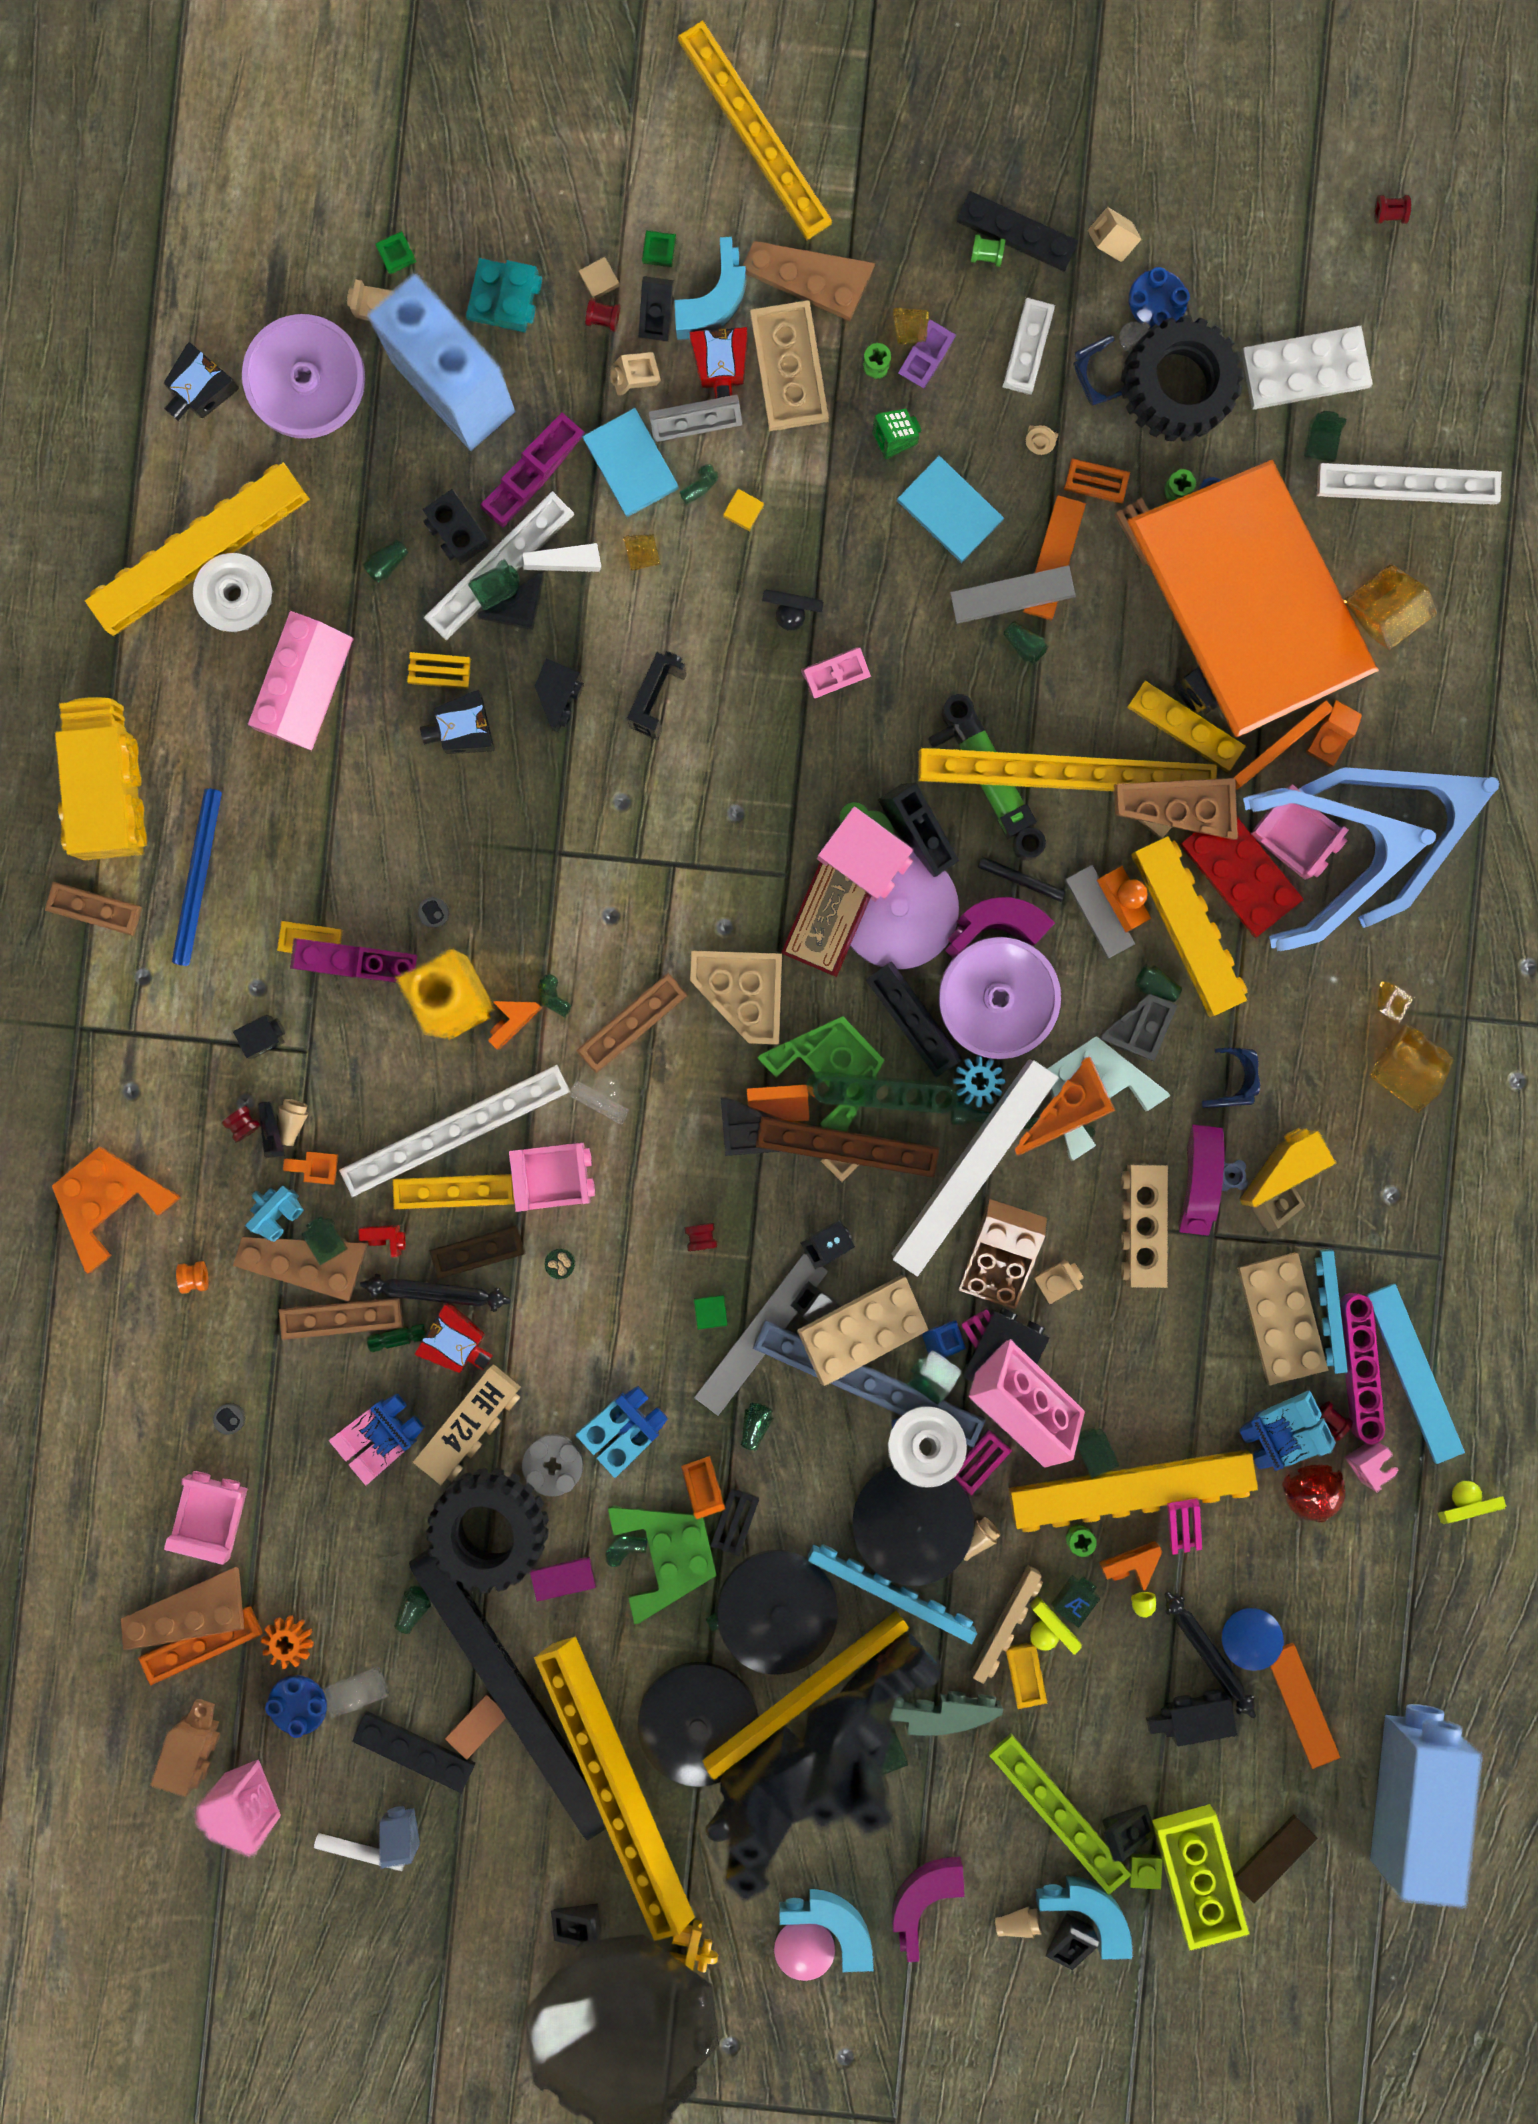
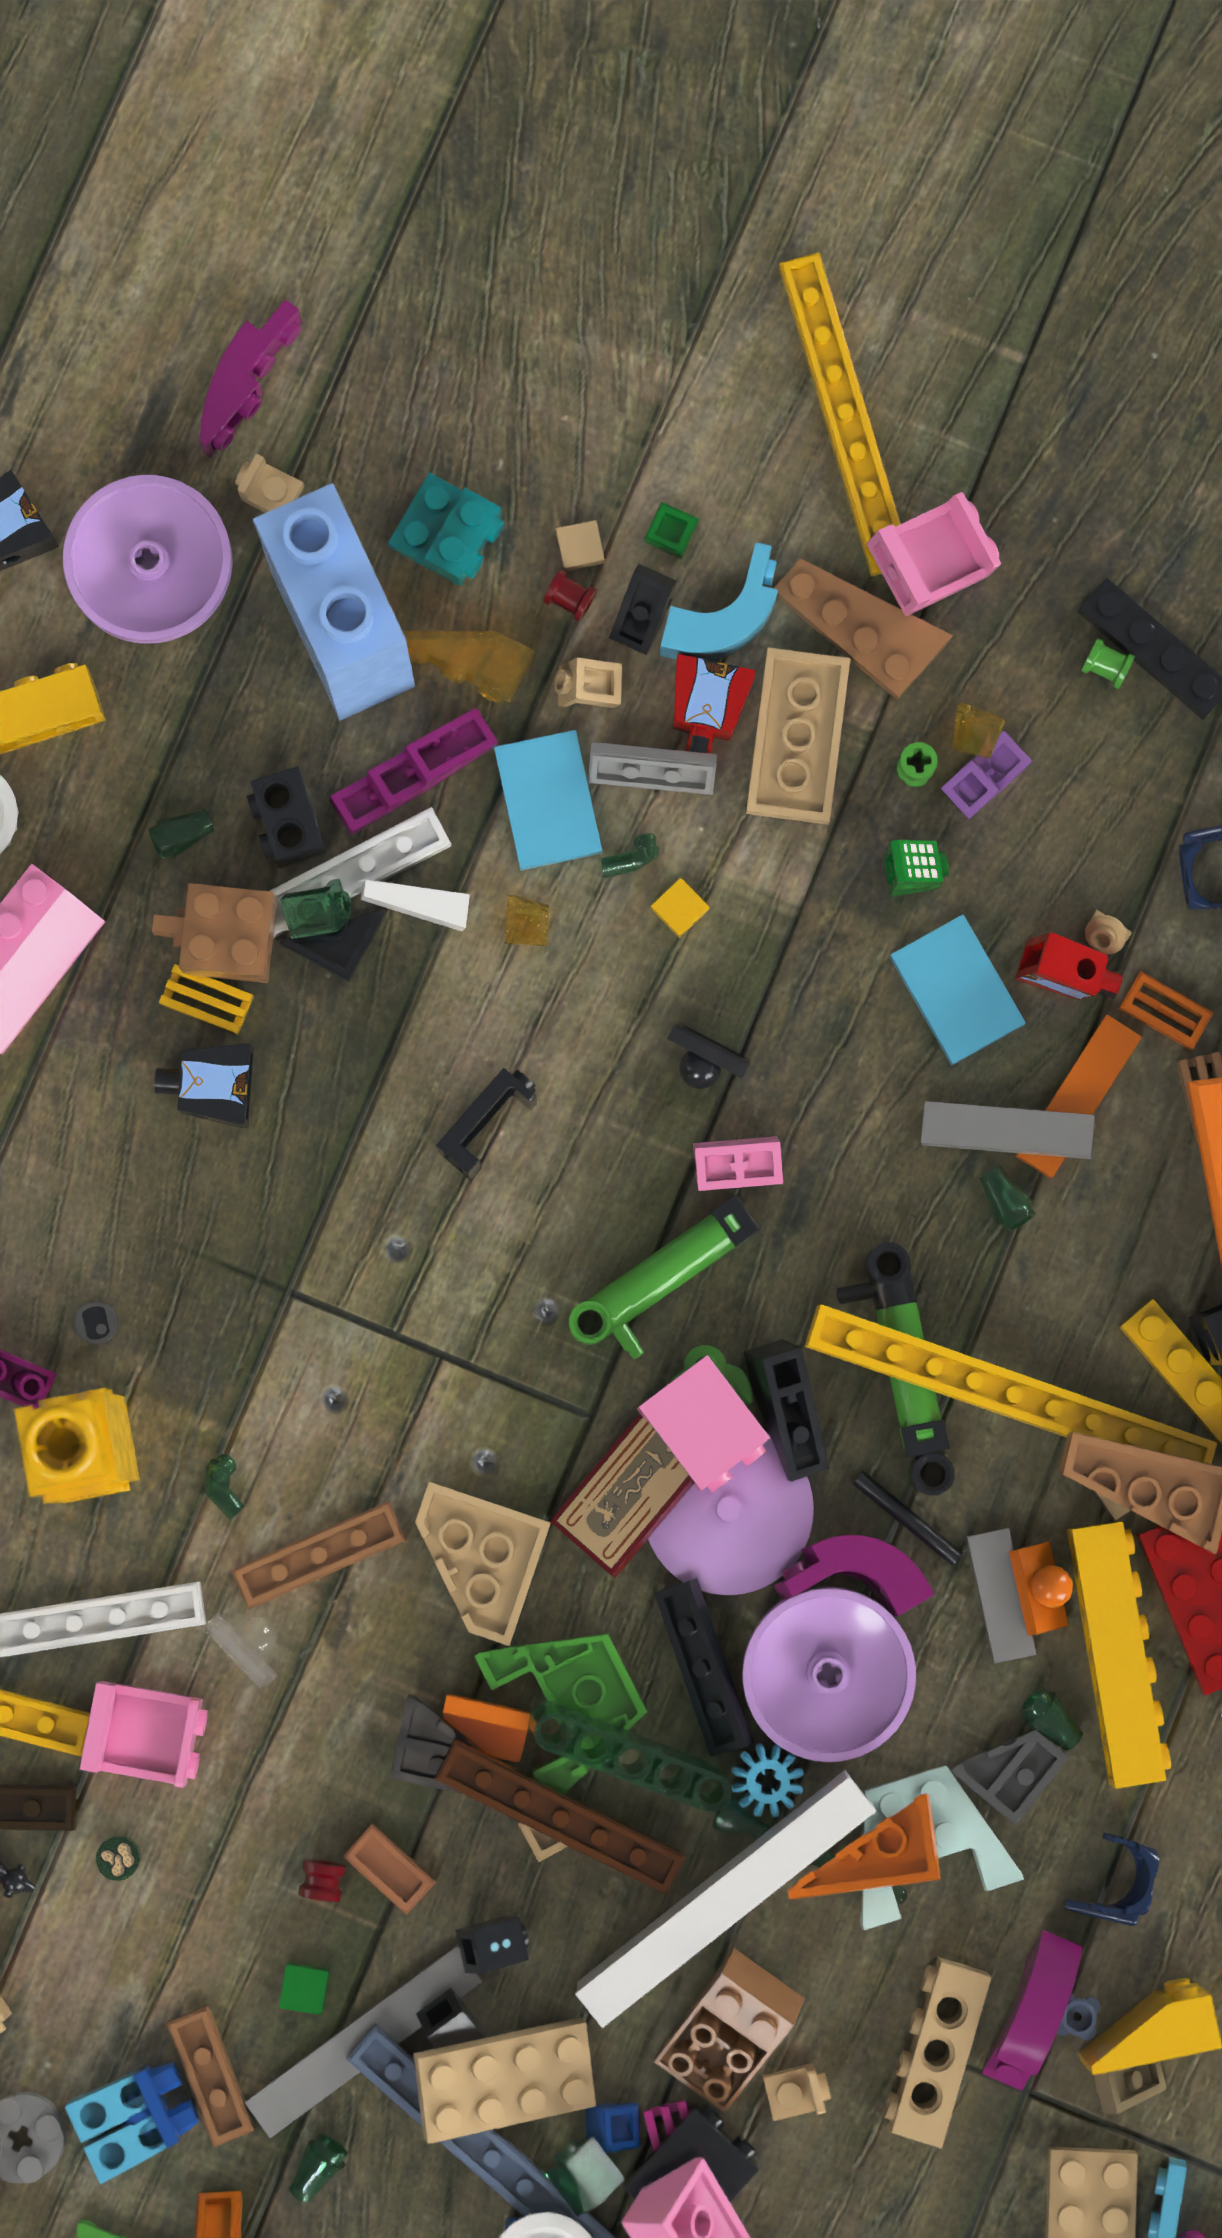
camera: 10 degrees right, 5 degrees down
green tile [375,231,417,274] -> none
orange slope [488,1001,543,1050] -> none
black slope [535,658,584,733] -> none
white tile [1003,298,1055,395] -> none
none -> medium nougat hinge [152,883,278,983]
none -> medium nougat tile [166,2005,255,2147]
none -> magenta slope [200,299,302,458]
none -> nougat tile [343,1823,436,1915]
none -> clear yellow slope [402,631,534,703]
none -> bright green piece [569,1195,760,1359]
none -> bright pink panel [866,492,1001,617]
none -> red torso [1014,932,1123,1000]

